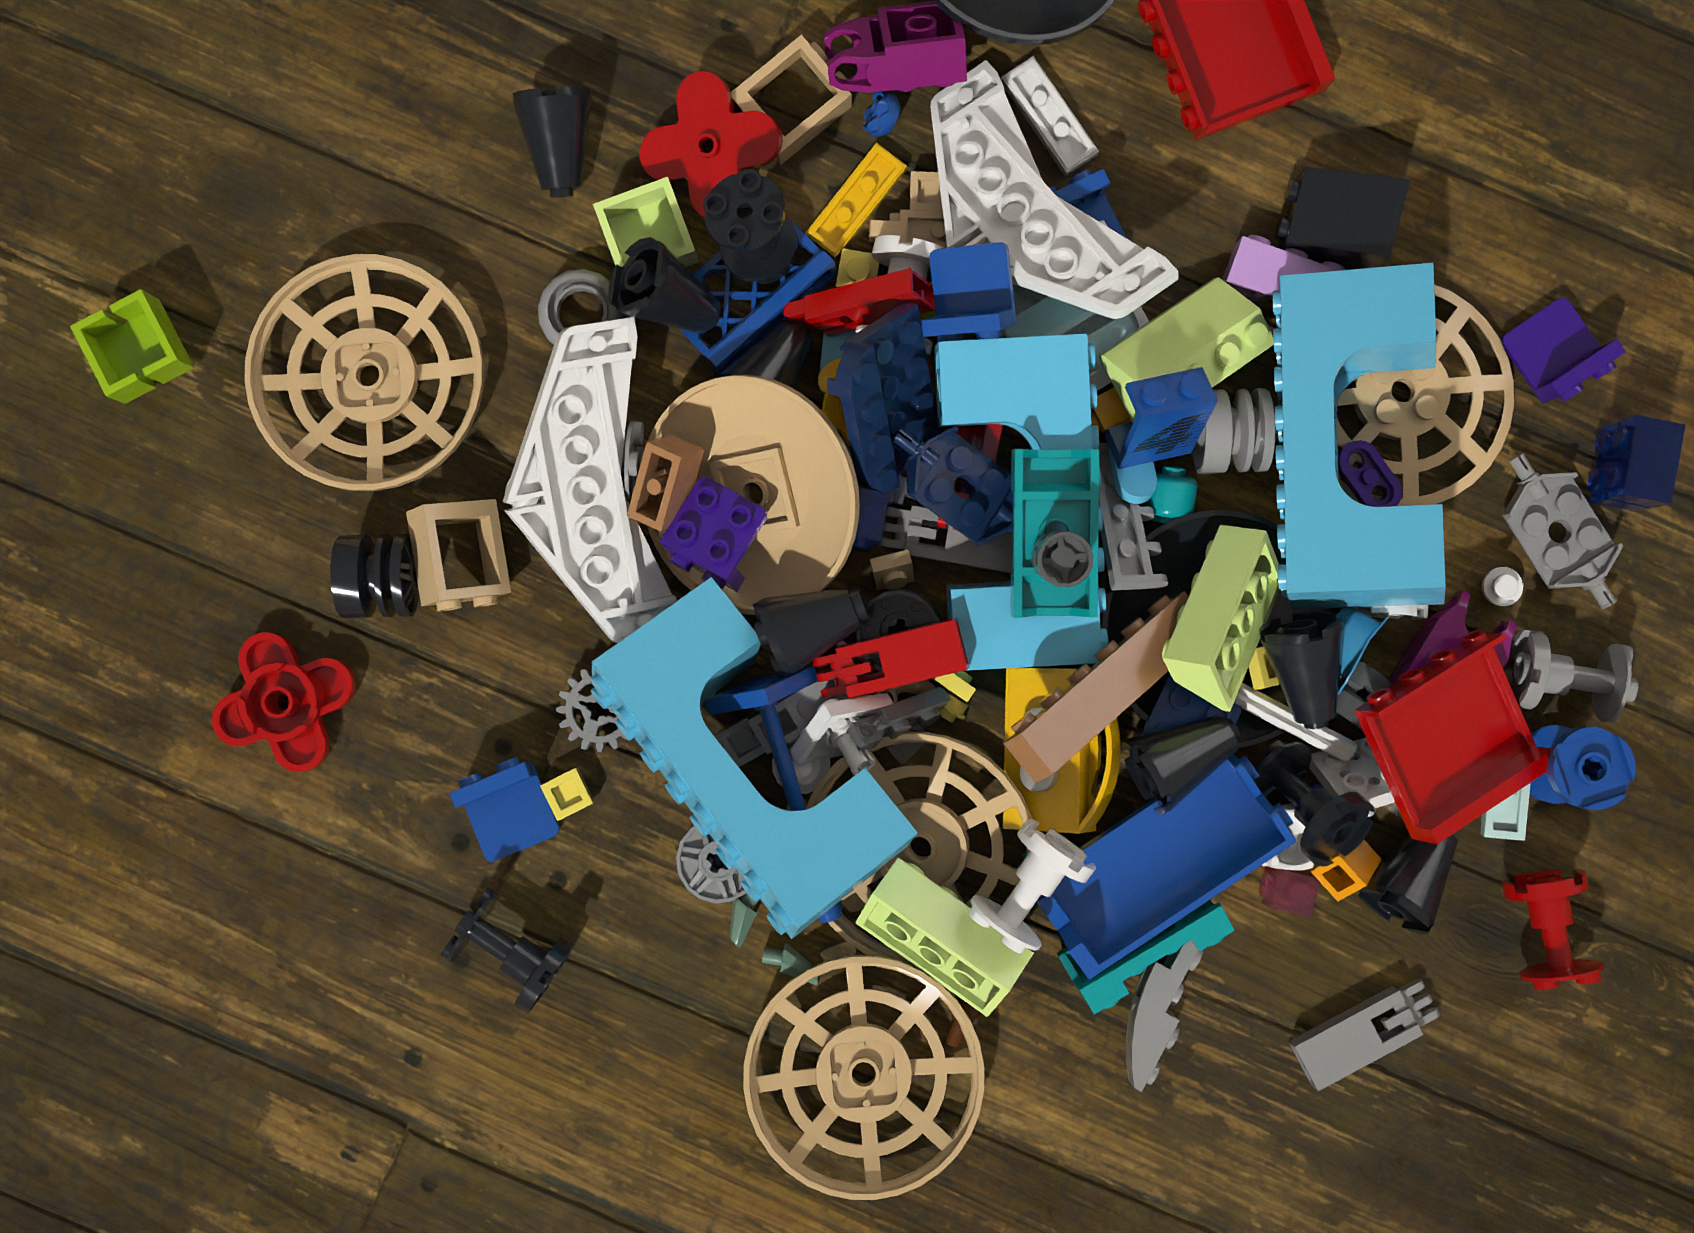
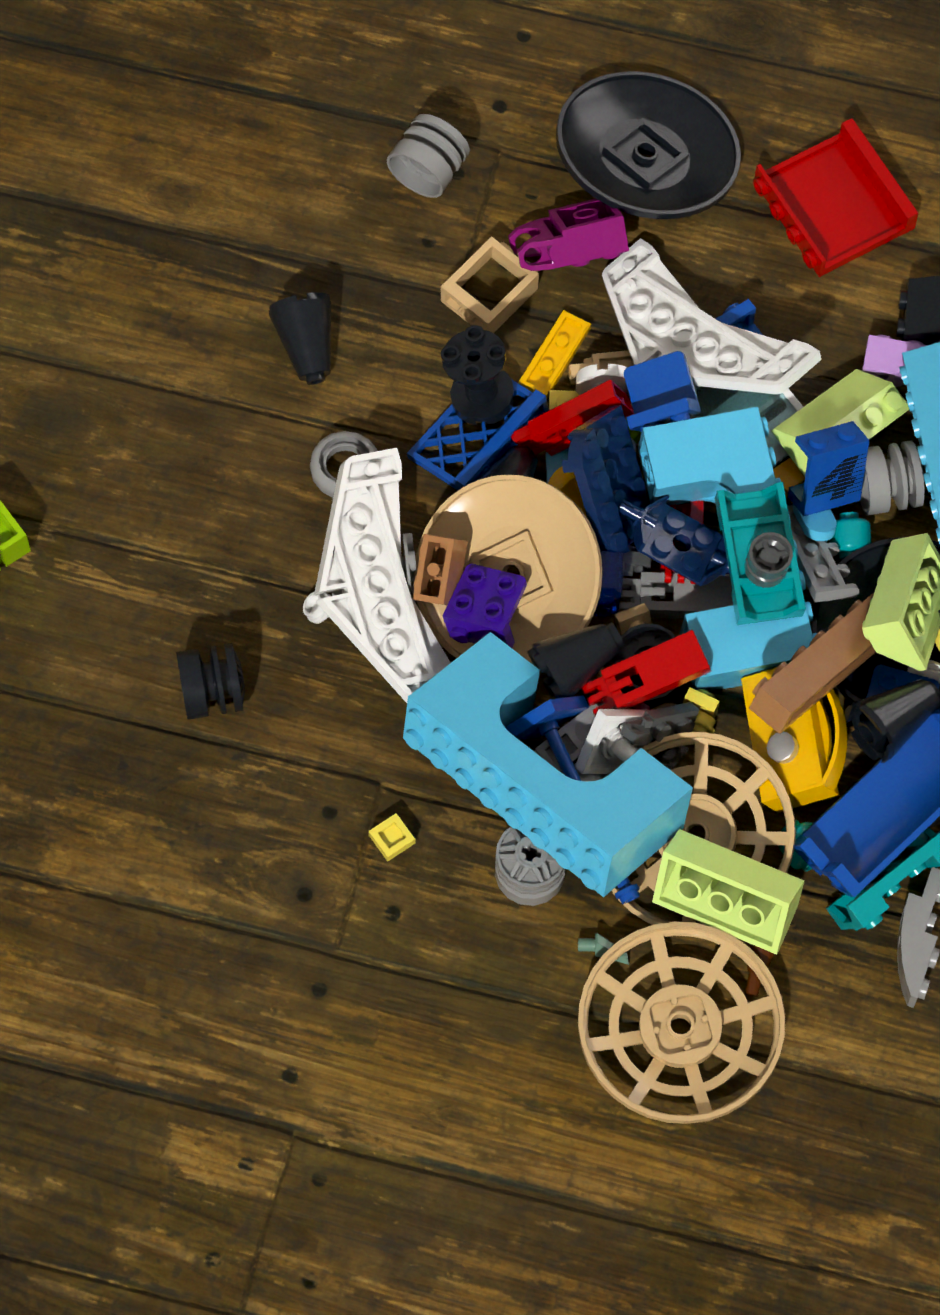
camera: 10 degrees left, 20 degrees down
red plant [212,632,356,772] -> none
tan dish [244,254,484,491] -> none
tan window [406,499,511,612] -> none
black piece [441,888,574,1013] -> none
blue bracket [449,757,560,862] -> none
light grey gear [556,669,629,752] -> none
yellowish green piece [593,177,699,267] -> none
black cone [609,237,720,334] -> none
red plant [639,71,783,218] -> none
sand green bar [729,893,760,948] -> none
blue plate [862,91,901,137] -> none
tan plate [910,171,943,211] -> none
white piece [968,819,1096,954] -> none
white tile [1001,56,1099,177] -> none

